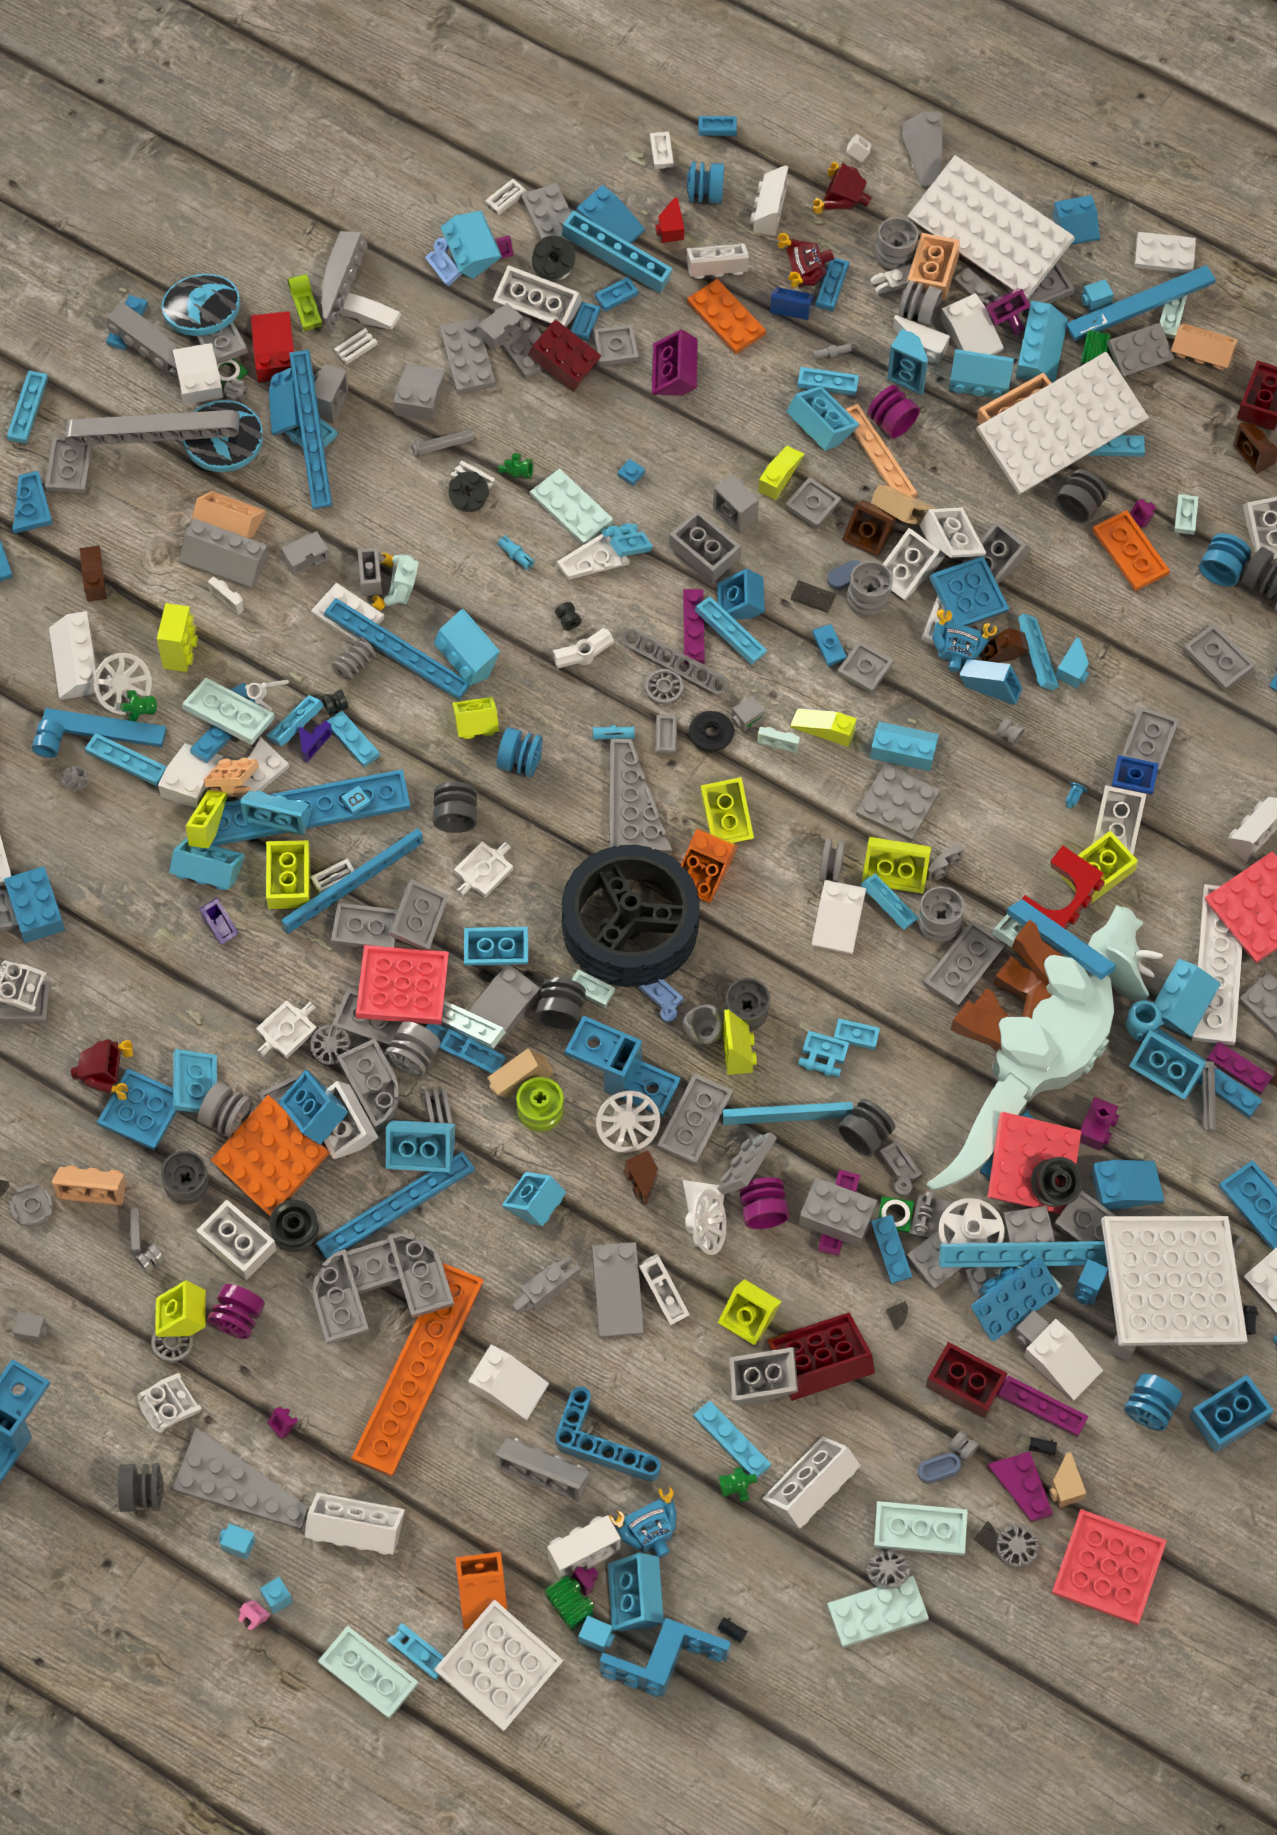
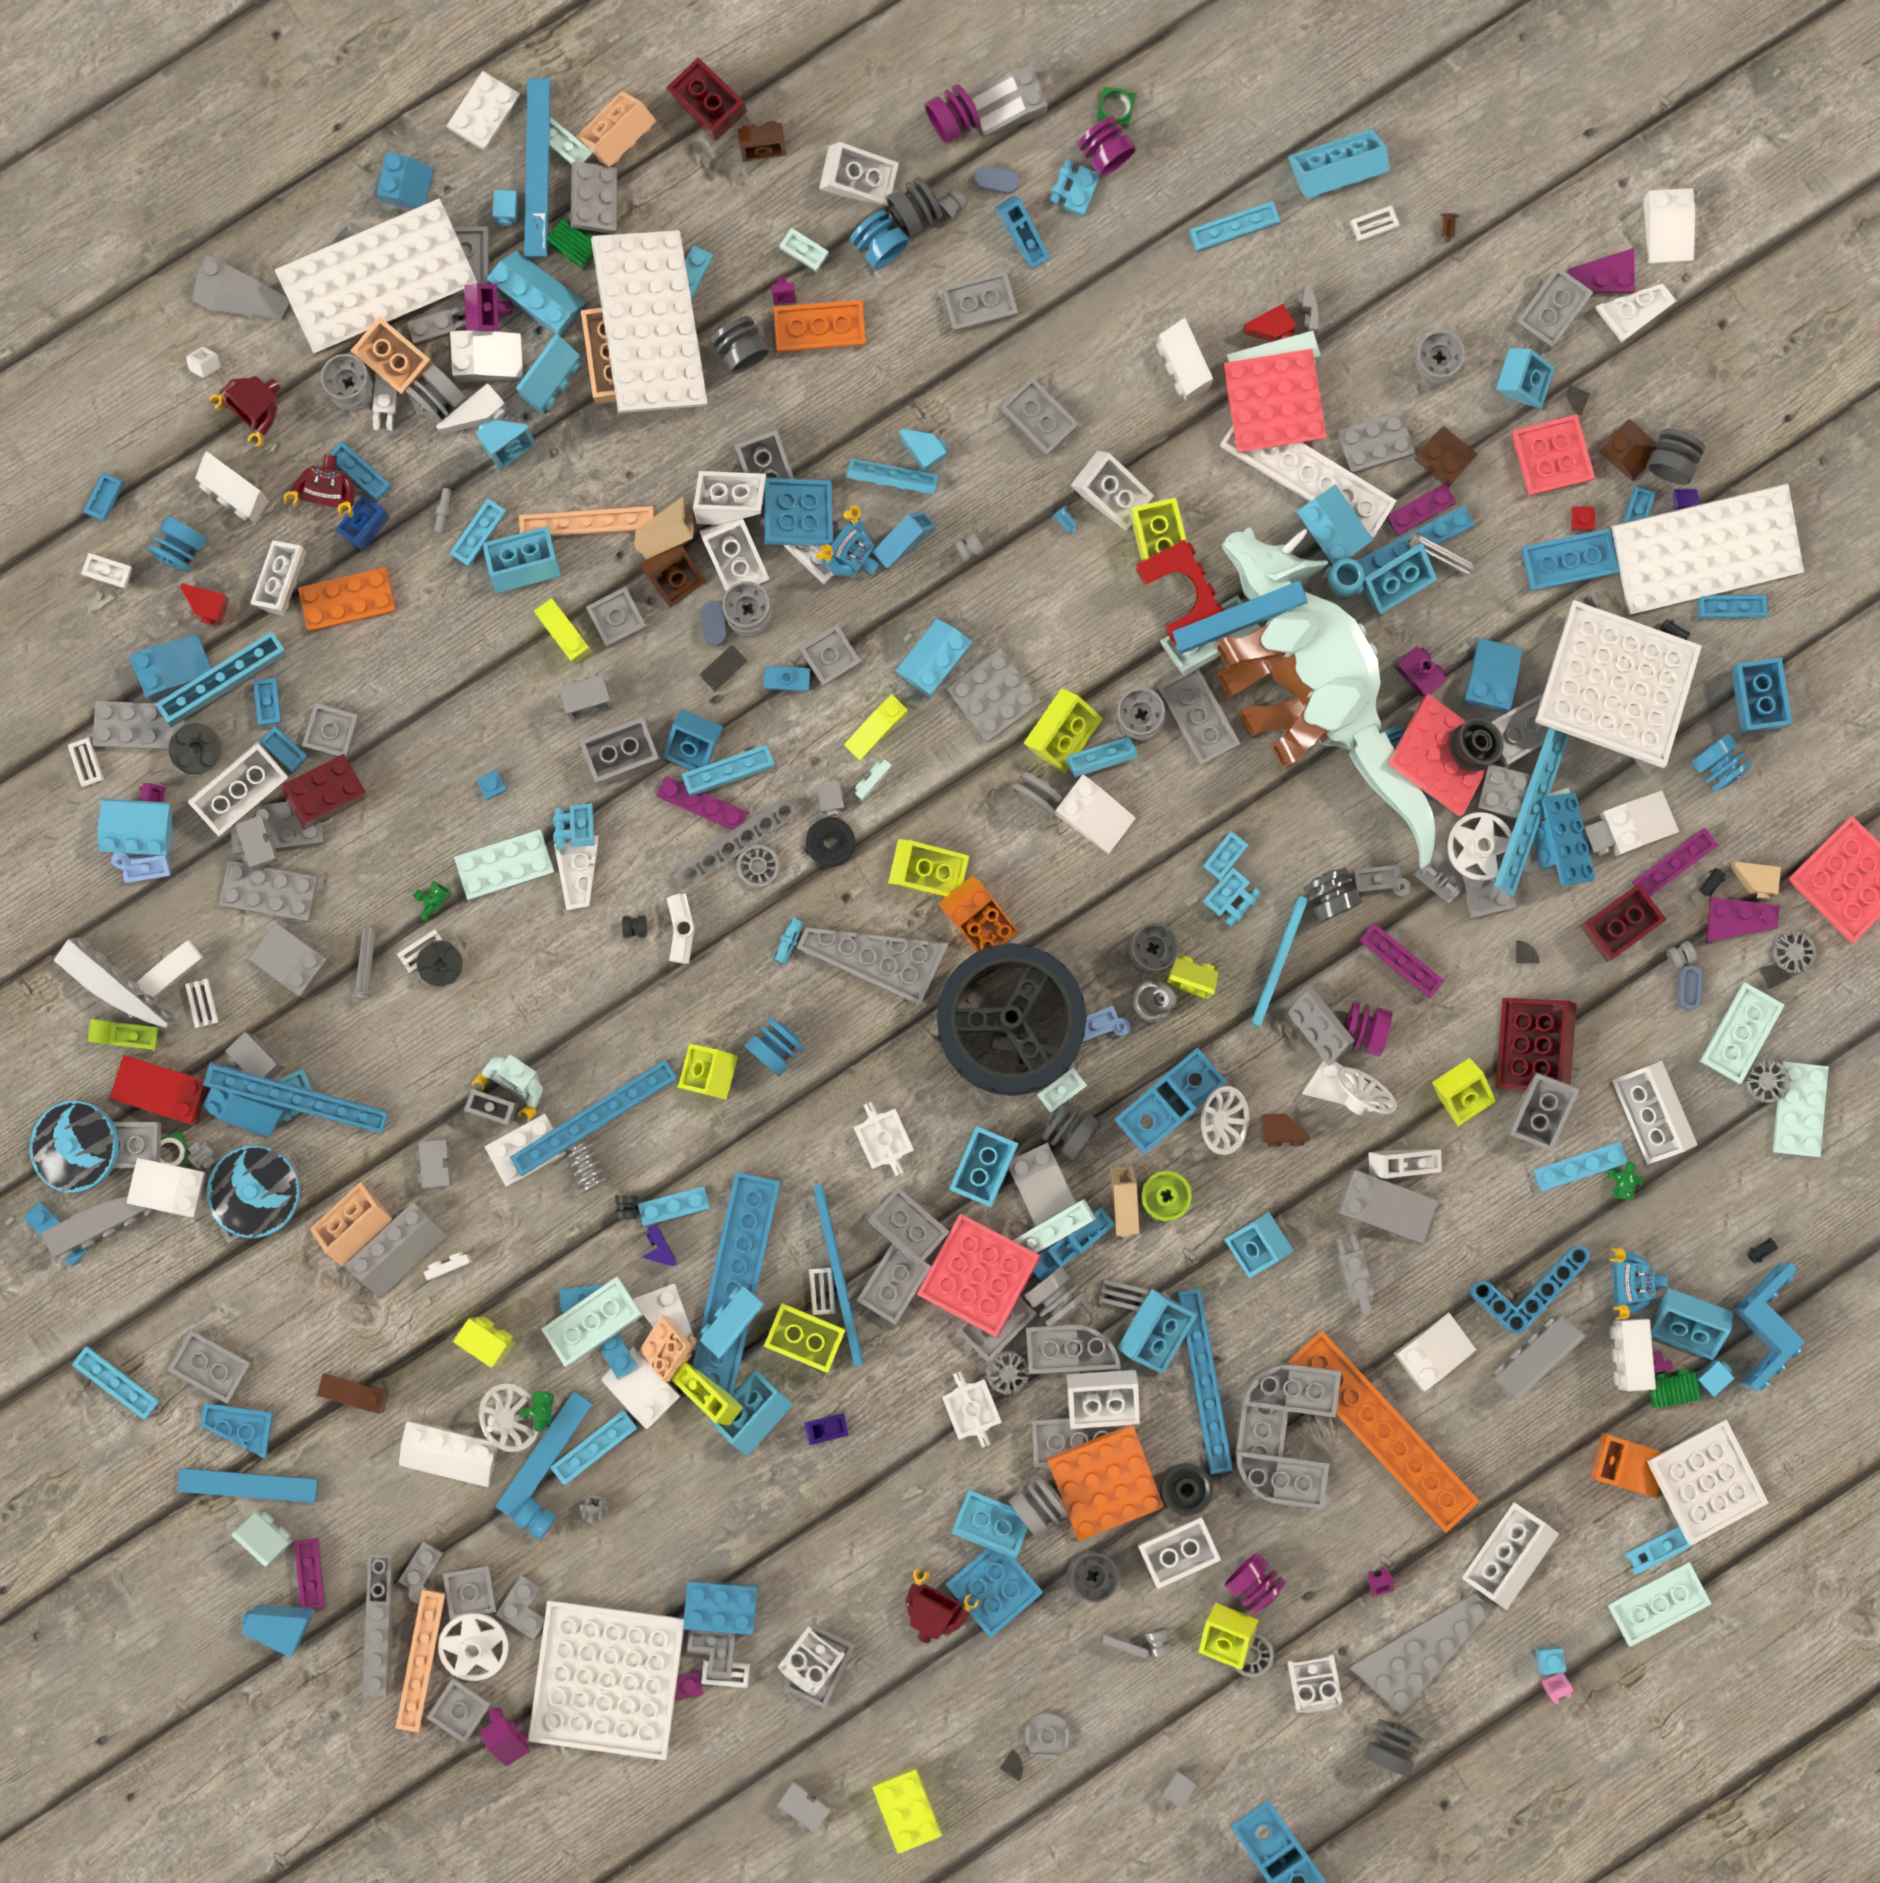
camera: 65 degrees left, 20 degrees up
light nougat slope [52,1165,127,1206] -> none
light grey beam [65,410,240,446] -> none
medium azure brick [219,1523,256,1560] -> none
white plant [245,680,289,711] -> none
medium azure plate [266,695,324,747] -> none
dark azure slope [279,1069,348,1145] -> none
medium azure tile [341,786,371,815] -> none
dark grey wheel [433,782,477,833] -> none
medium azure slope [434,609,500,686] -> none
medium azure pin [497,535,535,570] -> none
magenta slope [652,329,698,396] -> none
light grey tile [656,715,677,755] -> none
light grey plate [657,1073,733,1166] -> none
light grey brick [799,1177,877,1248] -> none
magenta wheel [867,385,920,439] -> none
dark azure plate [871,1215,912,1284] -> none
piece [878,1196,914,1233] -> none
light grey slope [927,843,964,881] -> none
reddish brown slope [981,628,1029,663] -> none
dark azure brick [1073,1259,1108,1306] -> none
blue slope [1111,755,1159,795] -> none

